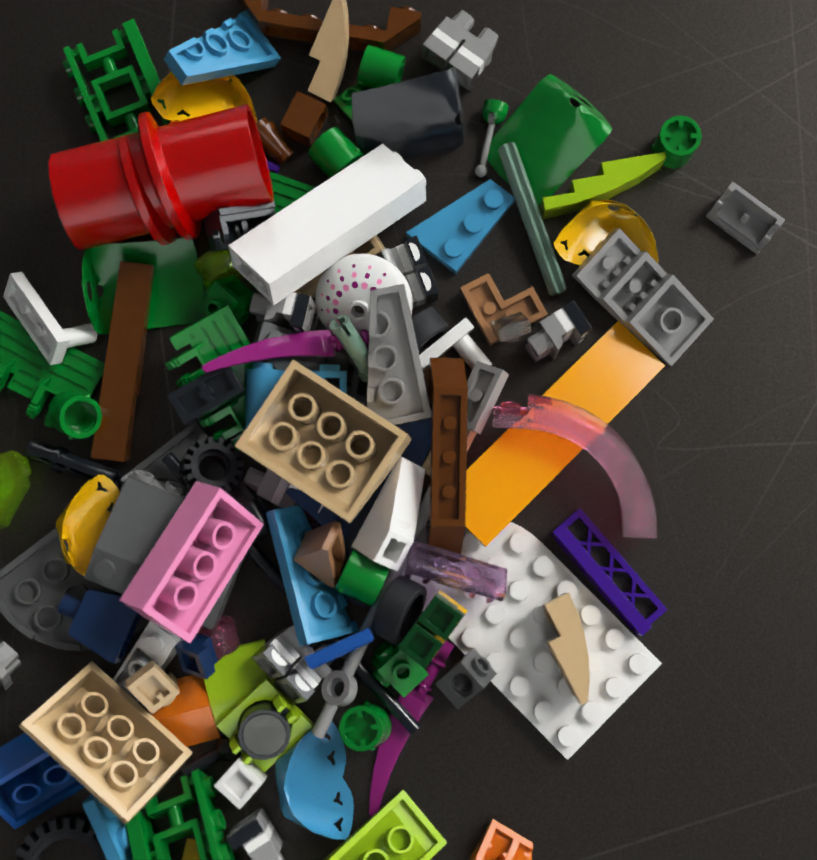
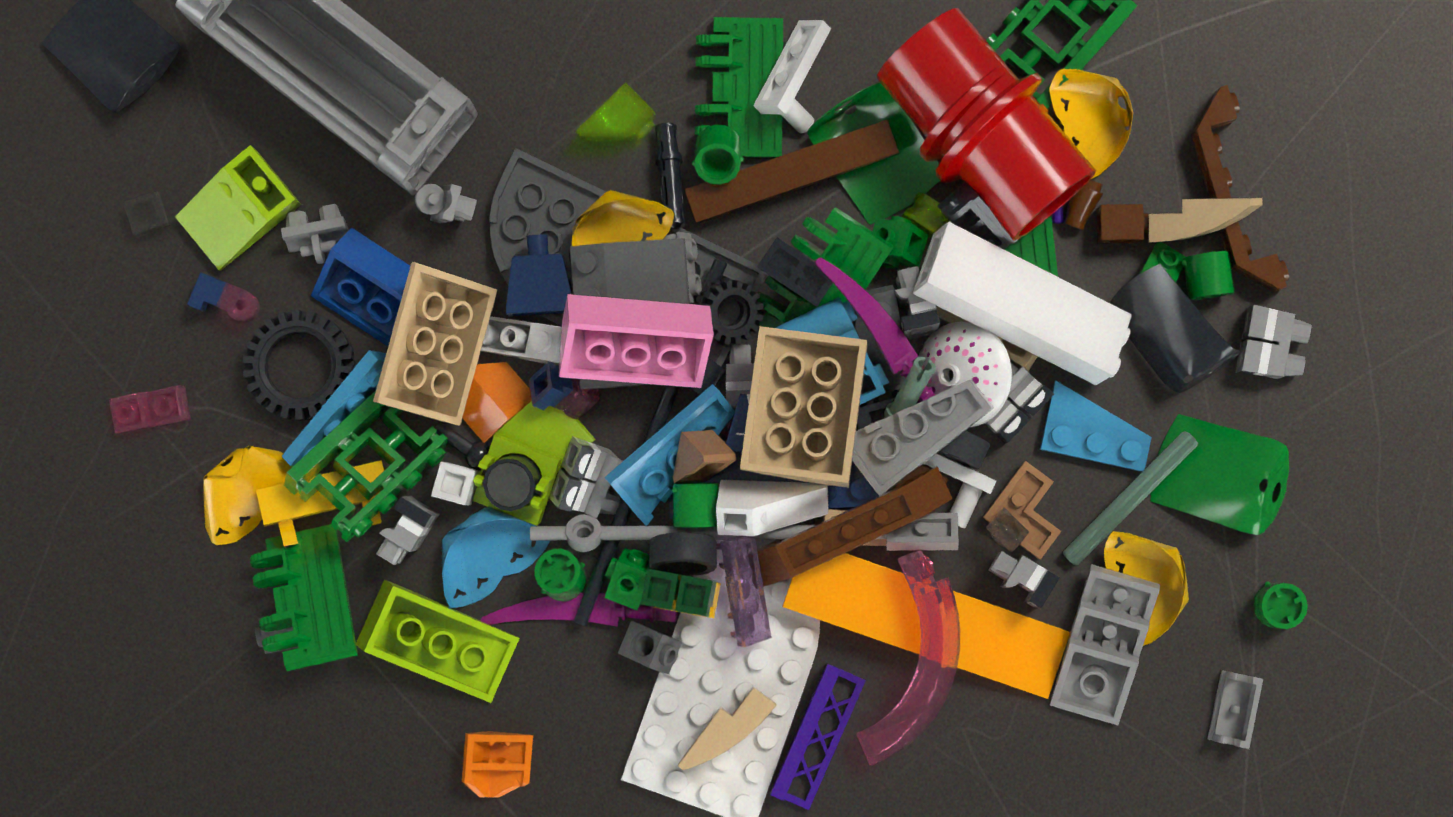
camera: 65 degrees right, 5 degrees up
tan bracket [125,660,180,714] -> none
dark azure wing [163,10,281,85] -> none
blue tile [304,627,375,669] -> none
green piece [308,127,364,179] -> none
hinge [475,99,509,177] -> none
lime slope [540,152,666,219] -> none

